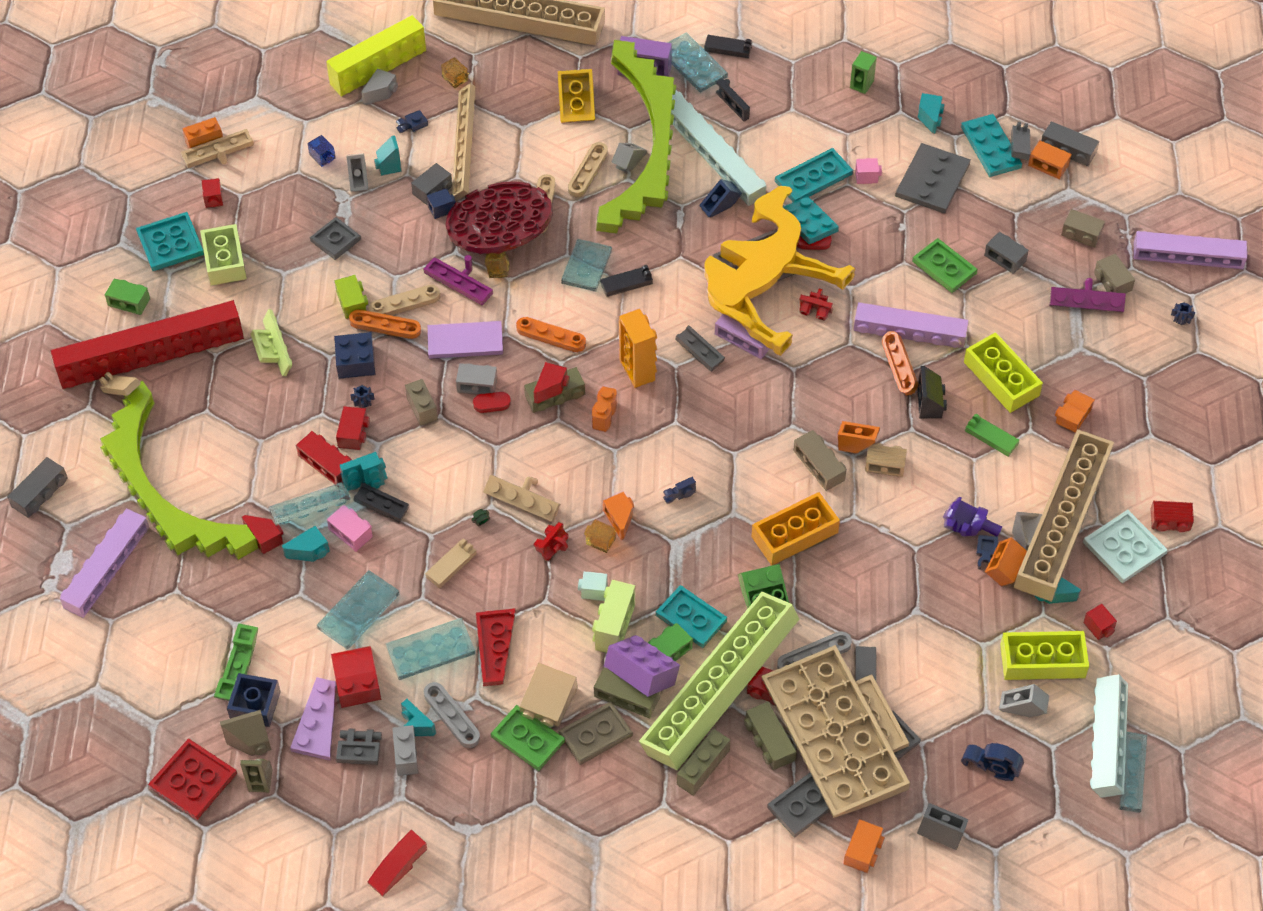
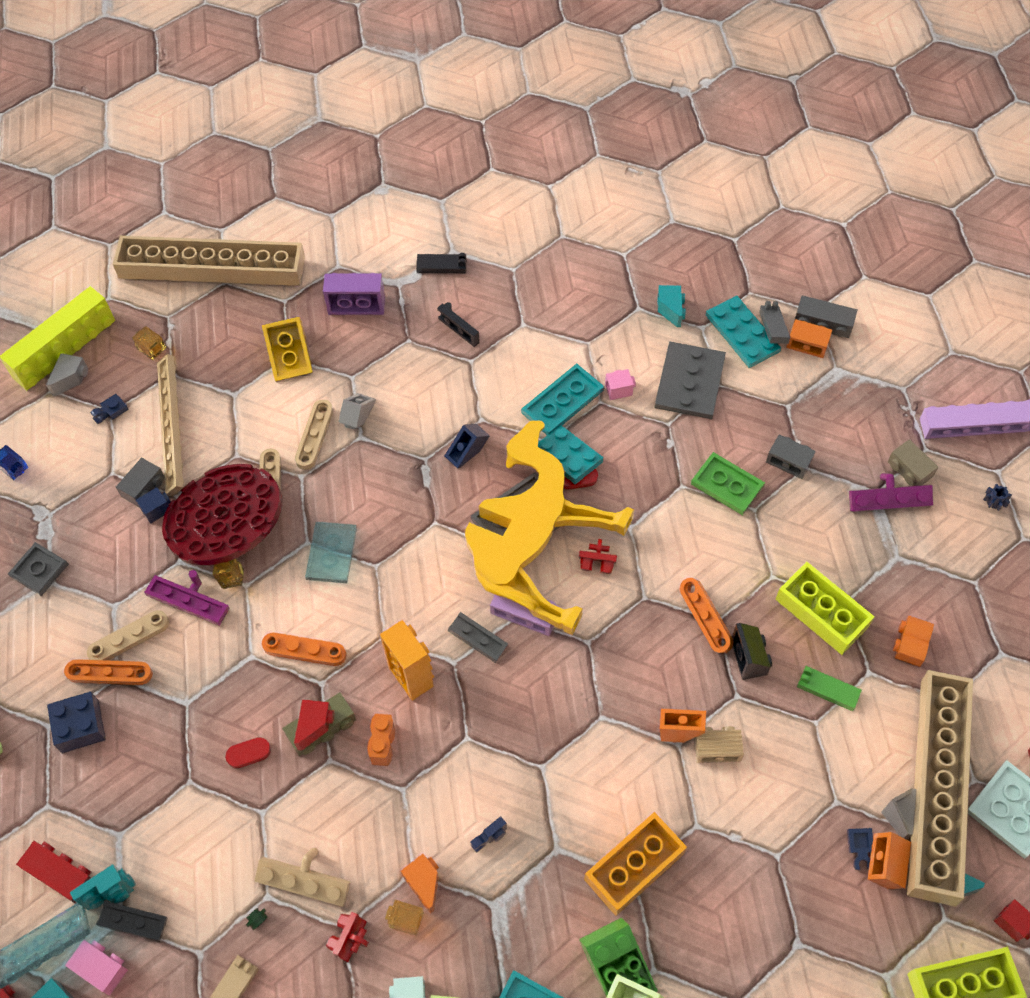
camera: 10 degrees left, 5 degrees up
lime brick [334,275,369,319] -> none
red brick [336,406,370,450] -> none
light grey slope [346,153,368,191] -> none
dark blue gear [350,385,375,408] -> none
teal slope [374,135,402,176] -> none
dark tan brick [405,379,438,426] -> none
lavender tile [427,321,503,359] -> none
light grey brick [456,363,497,395] -> none
lime arch [596,40,676,234] -> none
black hinge [600,265,653,297] -> none
clear light blue plate [668,32,728,93] -> none
light aqua brick [671,90,767,206] -> none
dark tan brick [793,430,847,491] -> none
bright green brick [850,51,877,94] -> none
lavender brick [854,302,968,348] -> none
dark purple piece [943,497,1002,537] -> none
dark tan brick [1061,209,1105,248] -> none

